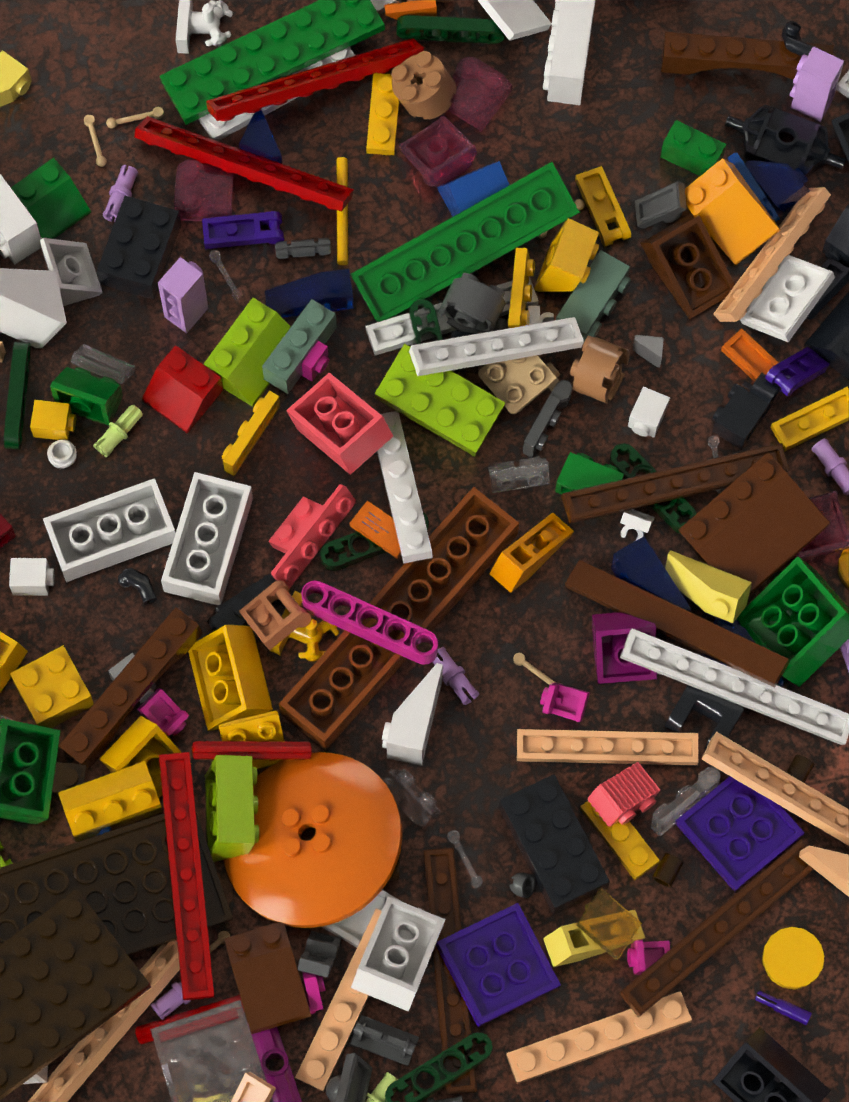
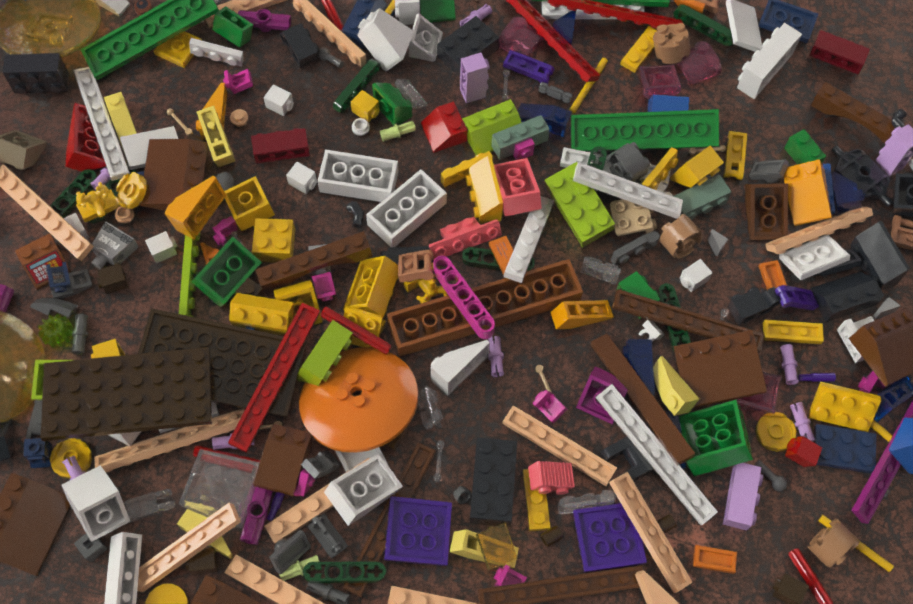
camera: 30 degrees right, 5 degrees down
none -> dark purple pin [267,492,285,521]
none -> yellow slope [466,155,503,224]

